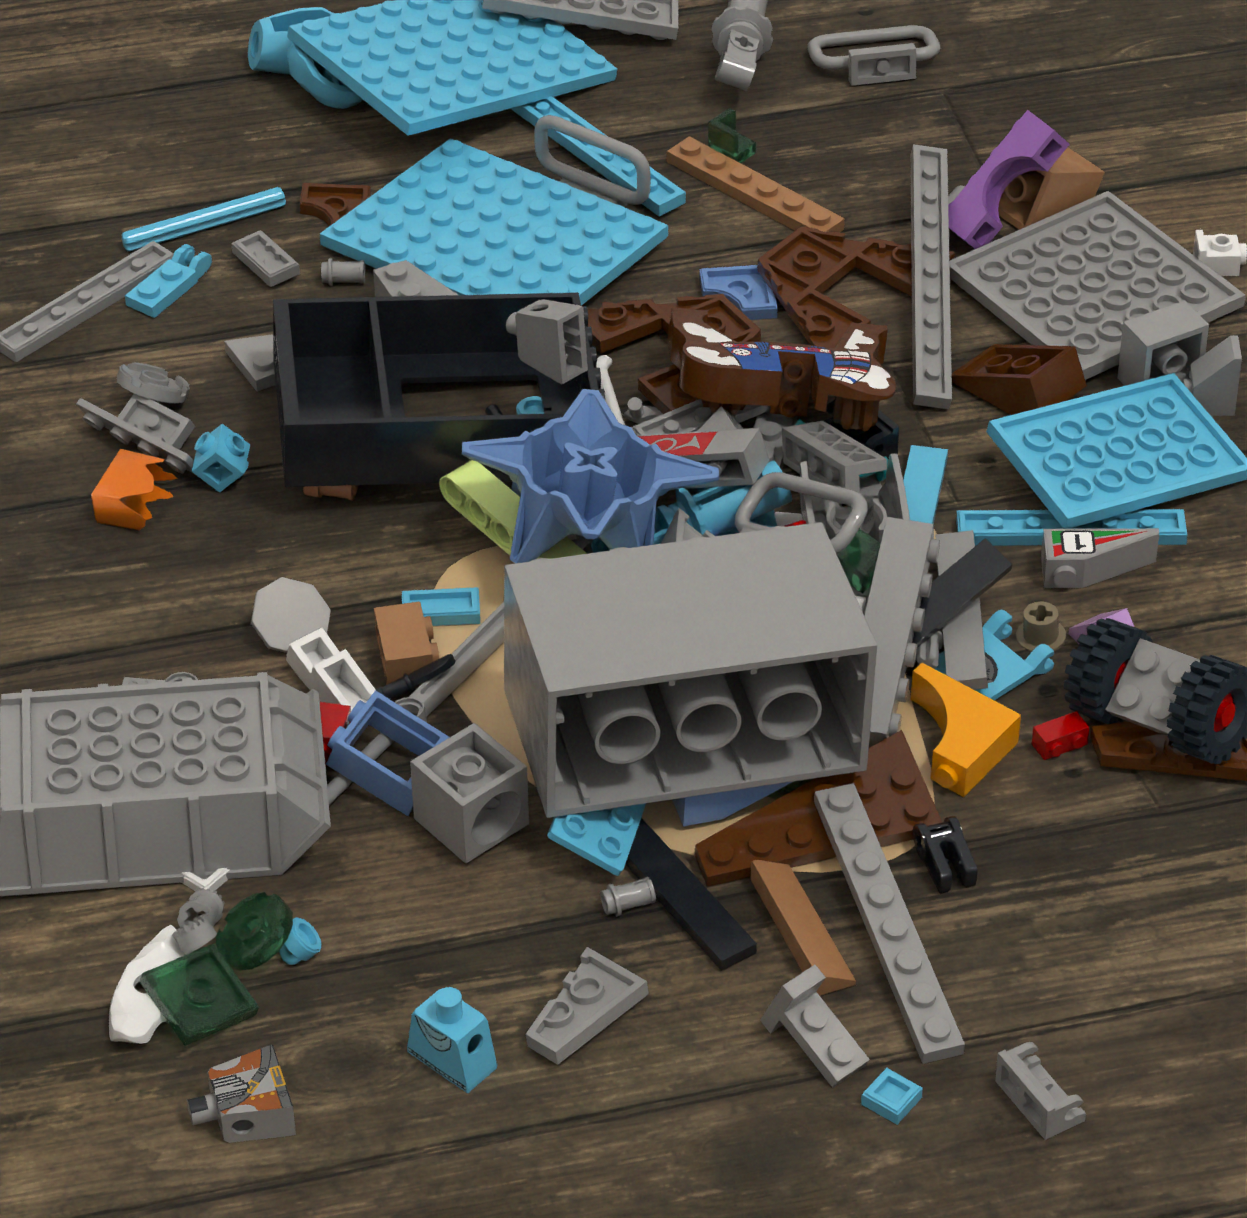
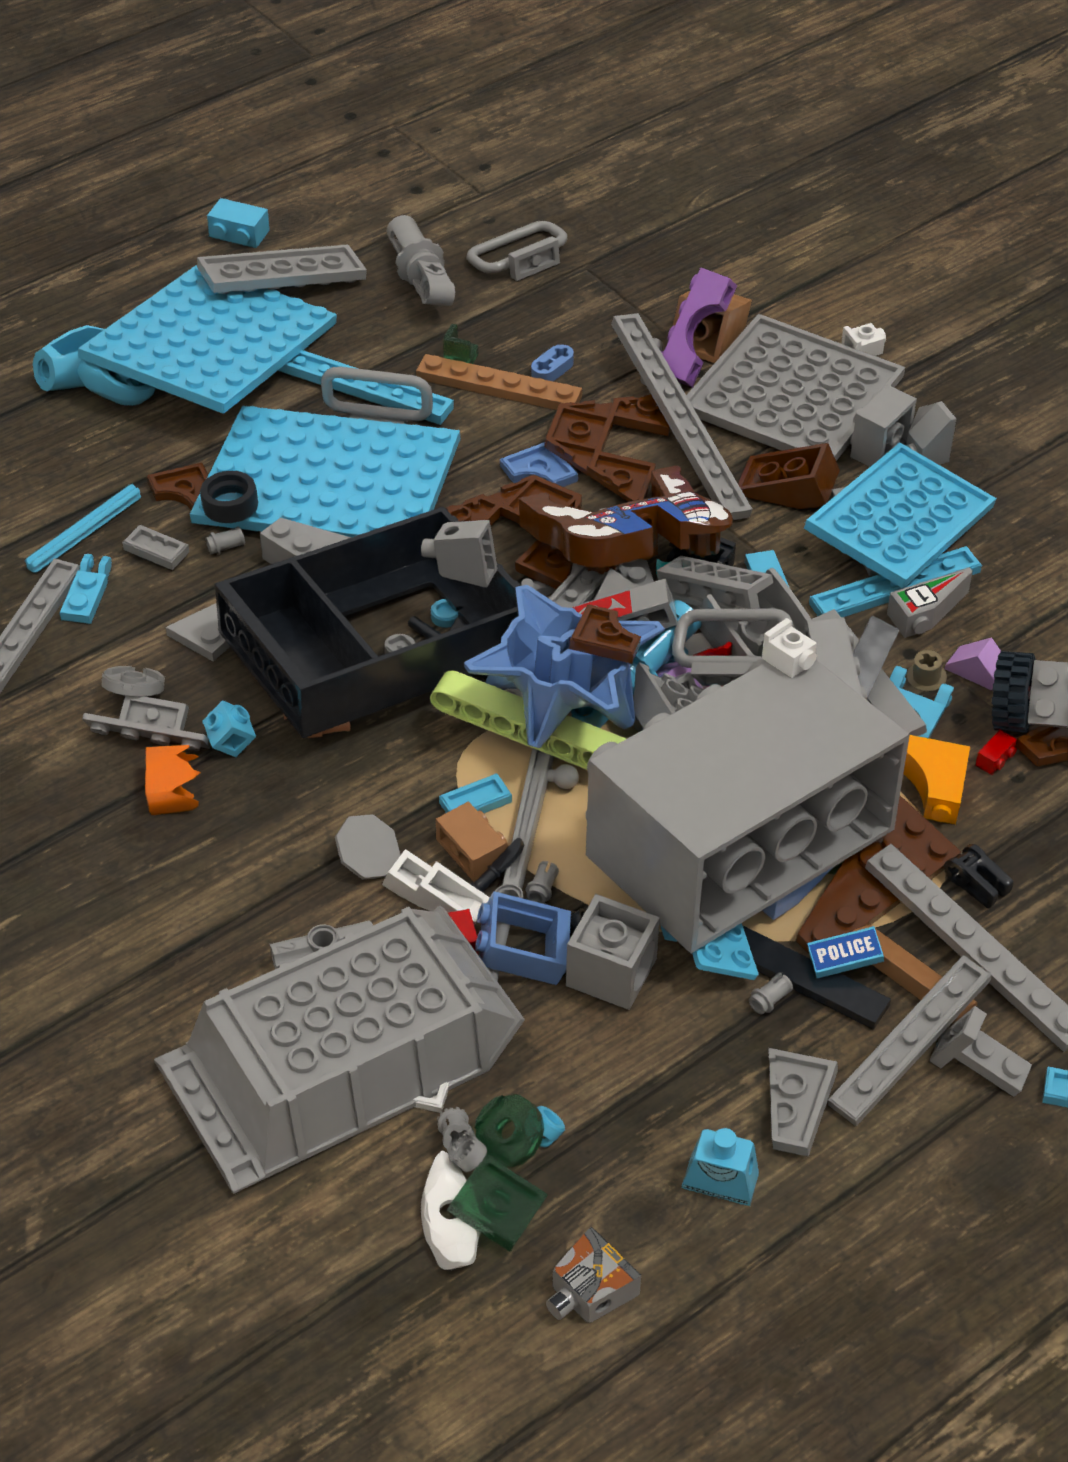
camera: 25 degrees left, 5 degrees up
none -> black tyre [200,471,258,523]
none -> light grey pin [526,861,559,904]
none -> medium blue beam [531,344,574,381]
none -> reddish brown tile [569,604,641,664]
none -> white brick [762,618,817,678]
none -> tile [807,926,884,978]
none -> light grey tile [828,955,991,1126]

